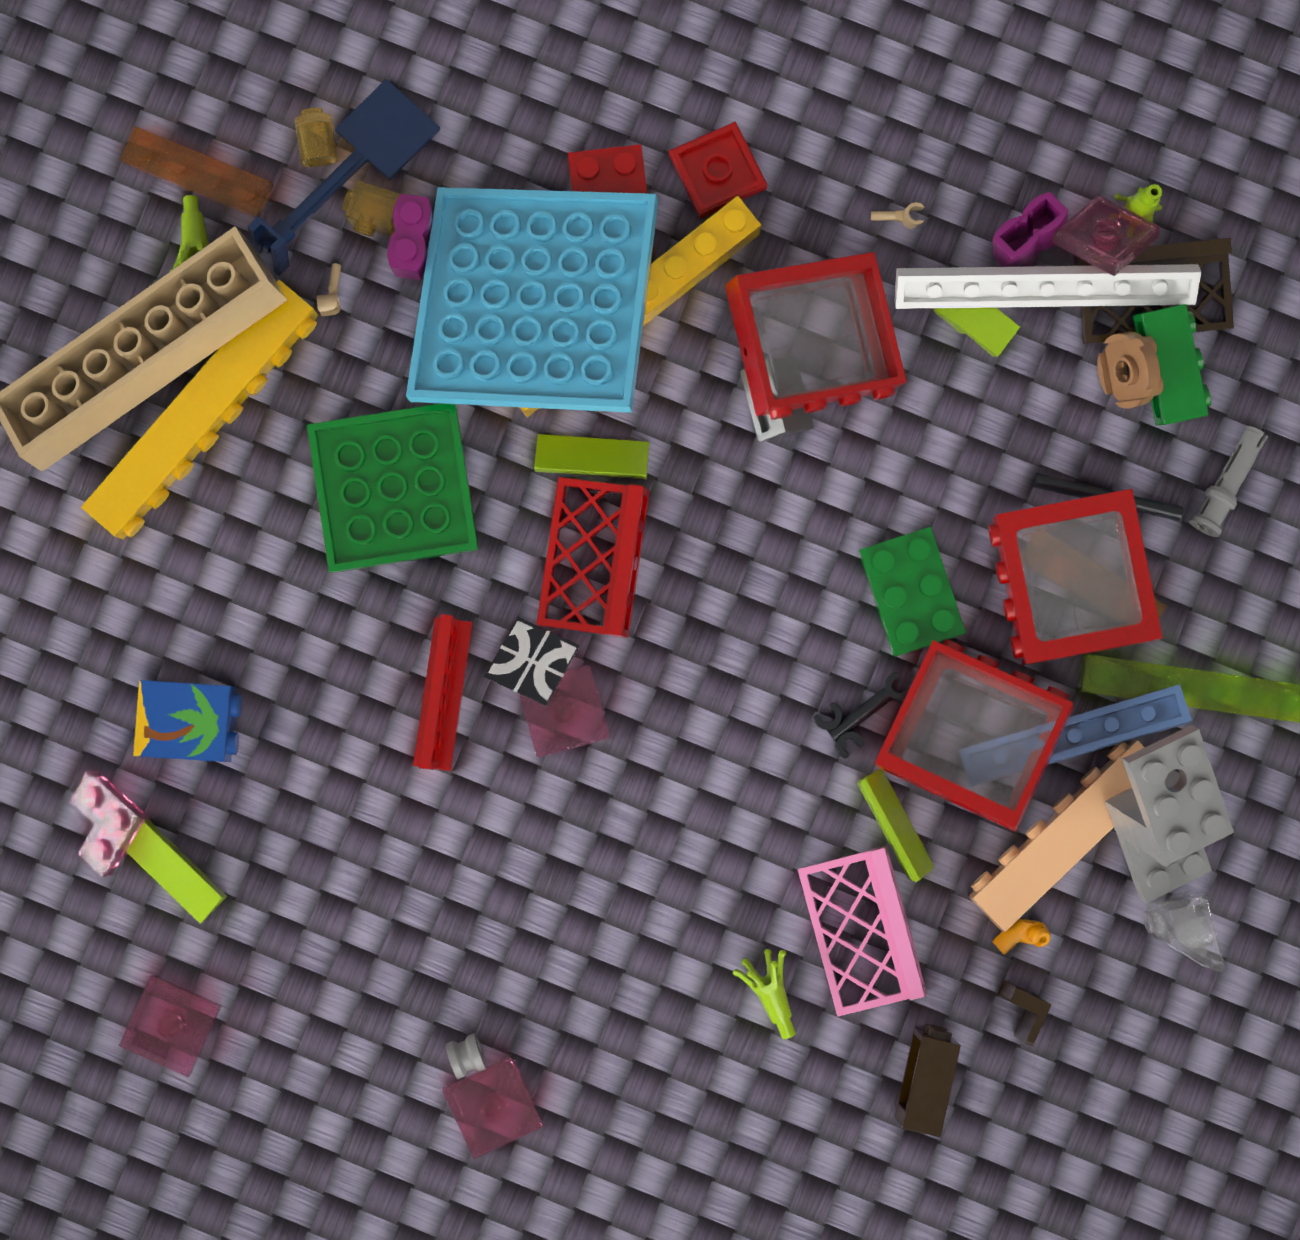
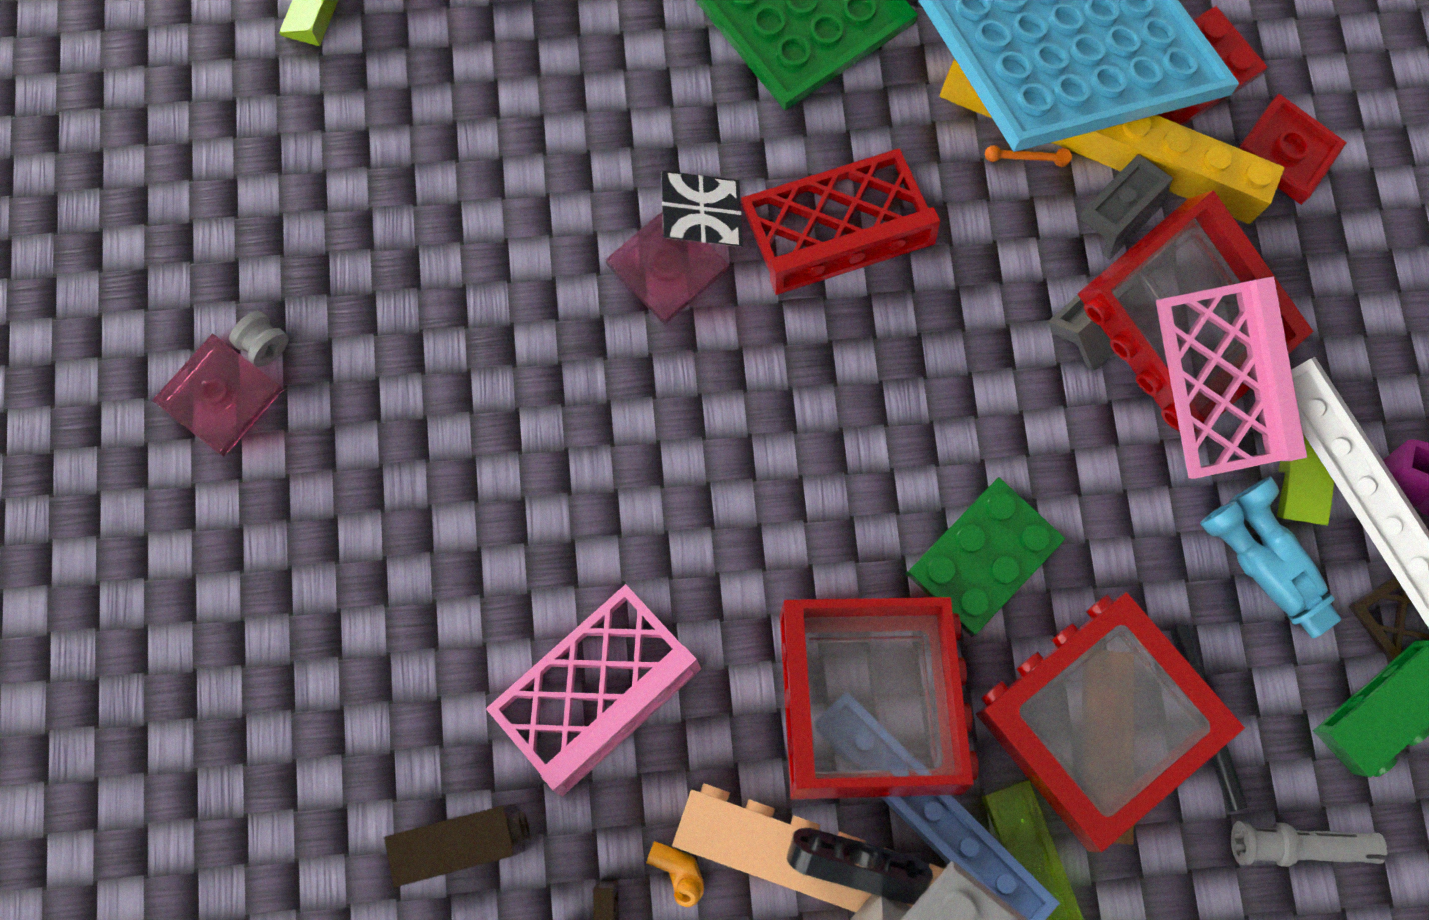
camera: 55 degrees right, 10 degrees down
clear pink plate [119,975,222,1077] -> none
red fence [413,614,473,771] -> none
lime slope [534,434,649,479] -> none
lime piece [733,949,796,1039] -> none
black bar [813,672,910,759] -> none
lime slope [857,769,934,882] -> none
tan hand [871,202,924,229] -> none
medium nougat plate [1097,331,1163,409] -> none
none -> black beam [787,828,933,904]
none -> dark grey panel [1080,154,1173,260]
none -> bright pink fence [1155,276,1307,479]
none -> medium azure piece [1200,476,1342,639]

